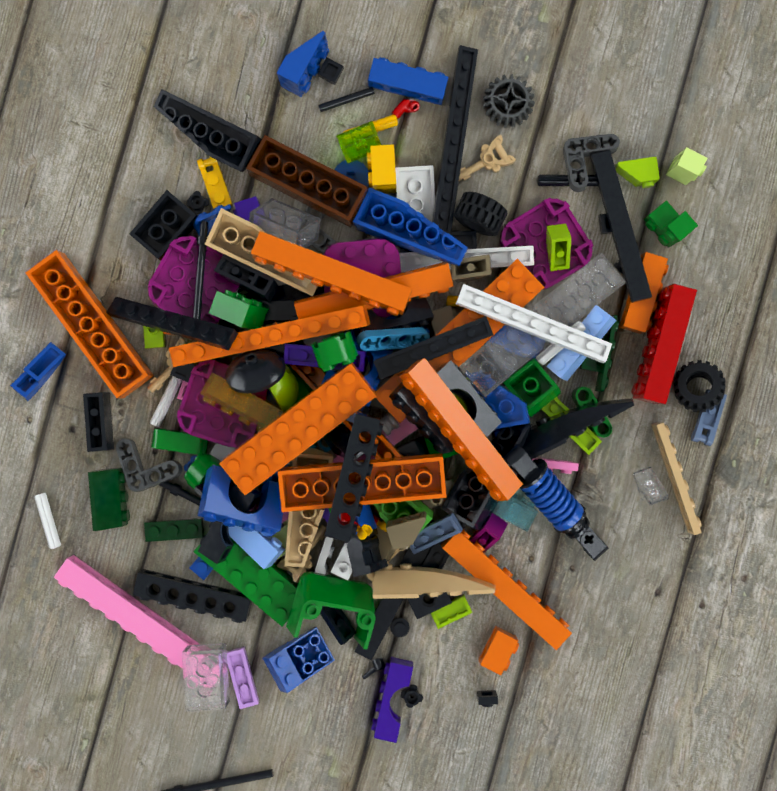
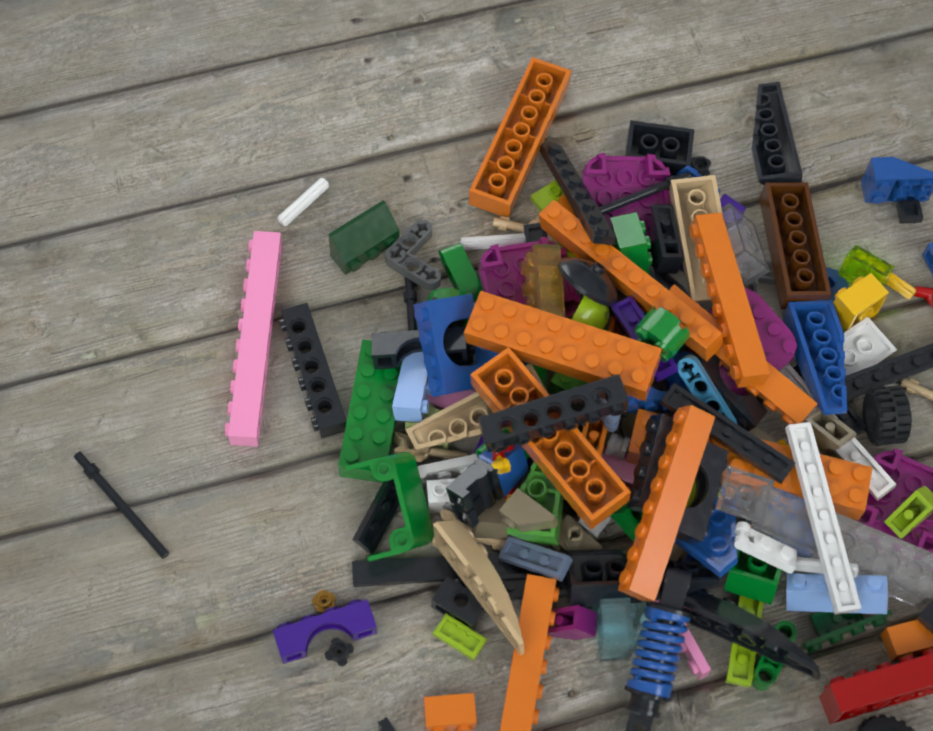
camera: 55 degrees right, 25 degrees down
blue slope [10,342,66,401] -> none
black brick [83,392,114,452] -> none
dark green plate [144,518,204,542] -> none
clear brick [182,643,230,712] -> none
blue plate [190,557,213,580] -> none
yellow plate [197,156,233,209] -> none
lavender plate [225,646,259,709] -> none
blue slope [263,627,335,693] -> none
black bar [318,87,375,112] -> none
black hand [362,658,385,680] -> none
black plate [390,617,410,637] -> none
none -> pearl gold plate [312,590,336,613]
none -> white plate [734,522,797,574]

